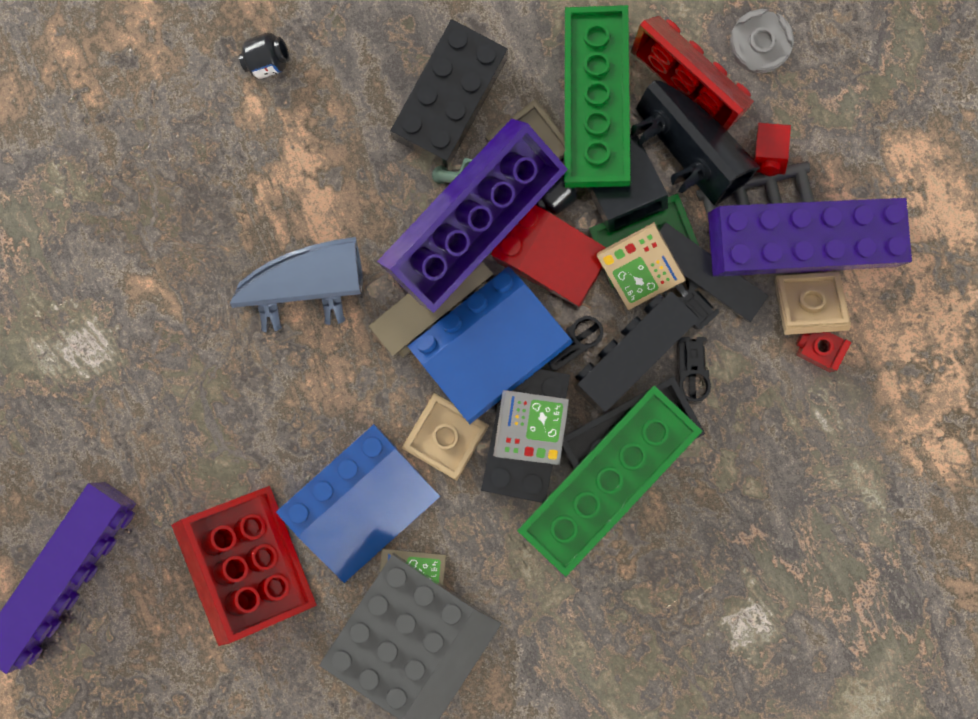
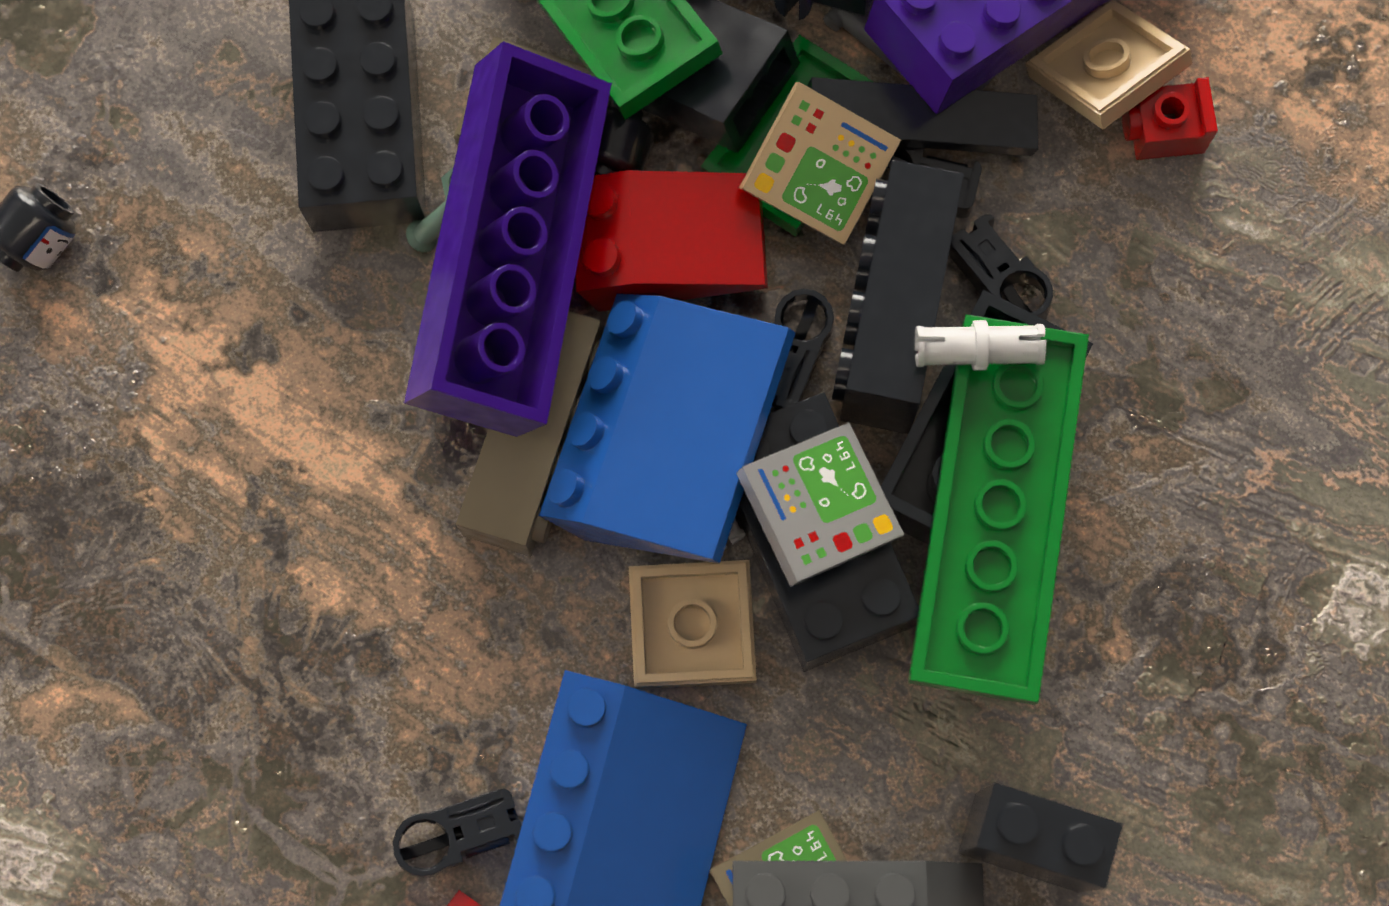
camera: 30 degrees left, 10 degrees down
sand blue piece [230,237,363,332] -> none
none -> black piece [392,788,522,879]
none -> white pin [915,320,1046,371]
none -> black brick [958,782,1123,893]

